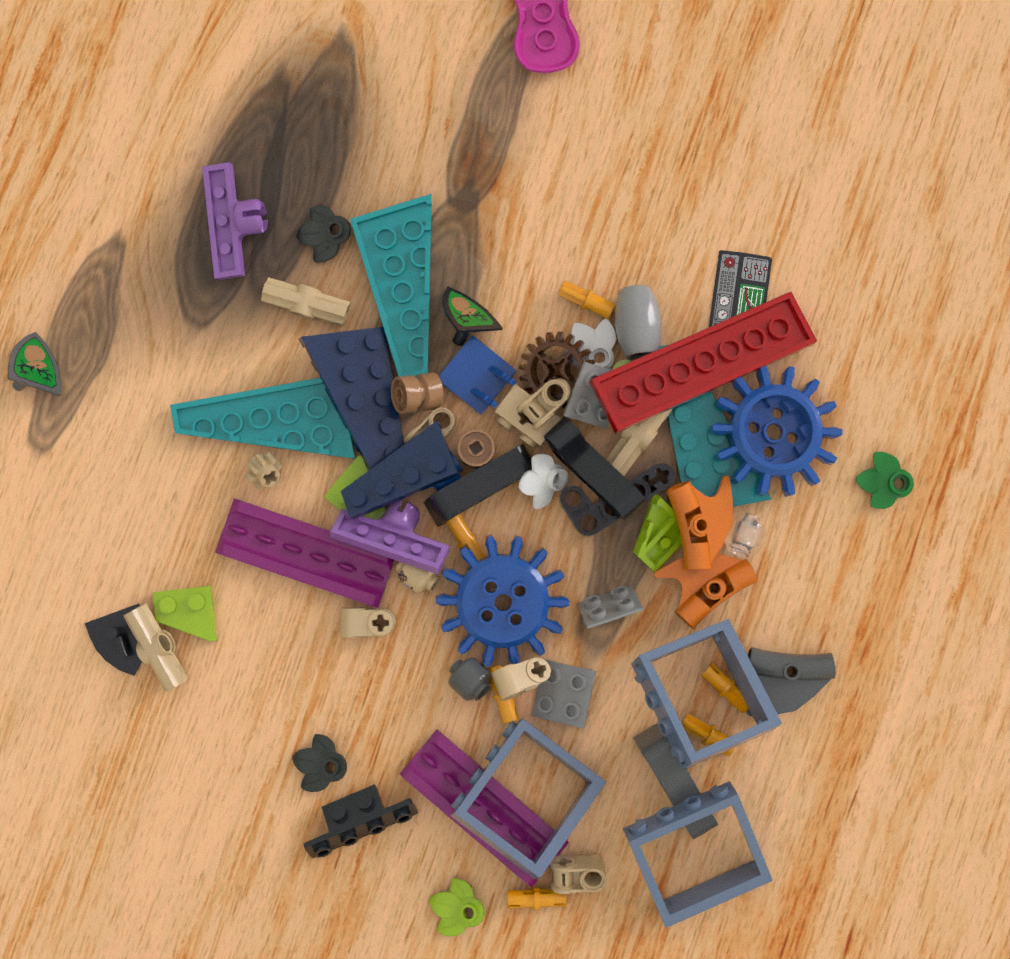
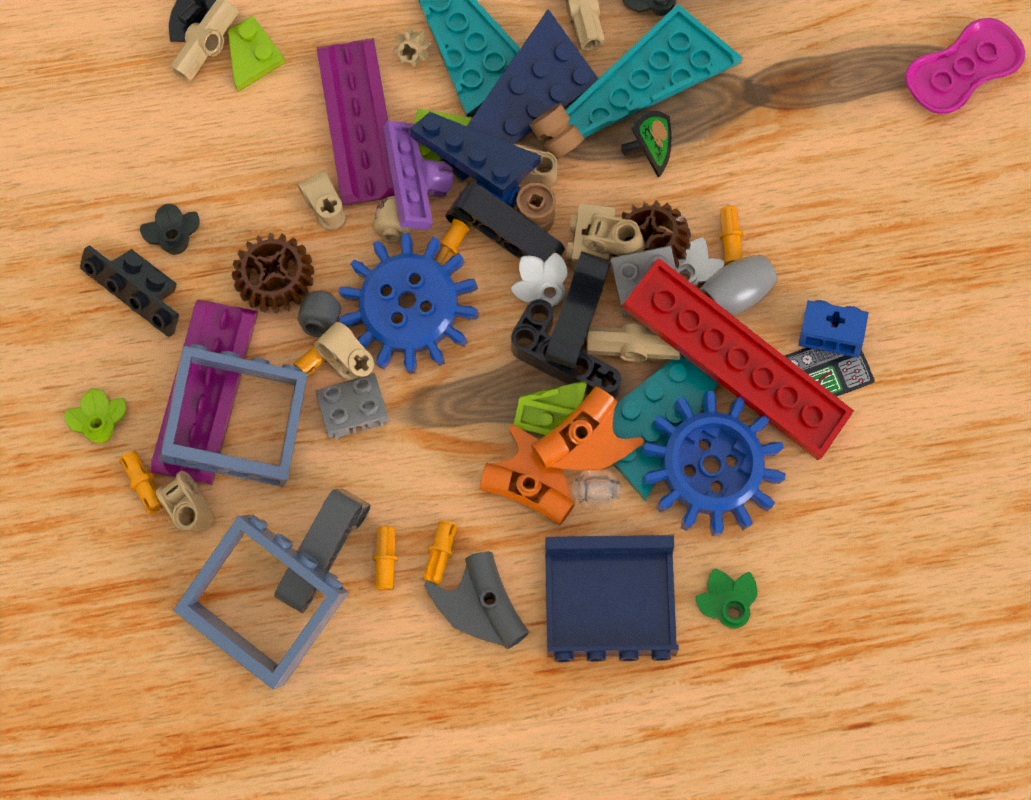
camera: 65 degrees right, 15 degrees down
blue plate [439,335,517,415] -> none
light grey hinge [577,586,643,629] -> none
sand blue window [631,619,782,770] -> none
none -> reddish brown gear [232,233,315,314]
none -> dark blue panel [545,535,679,662]
none -> blue brick [798,300,869,358]

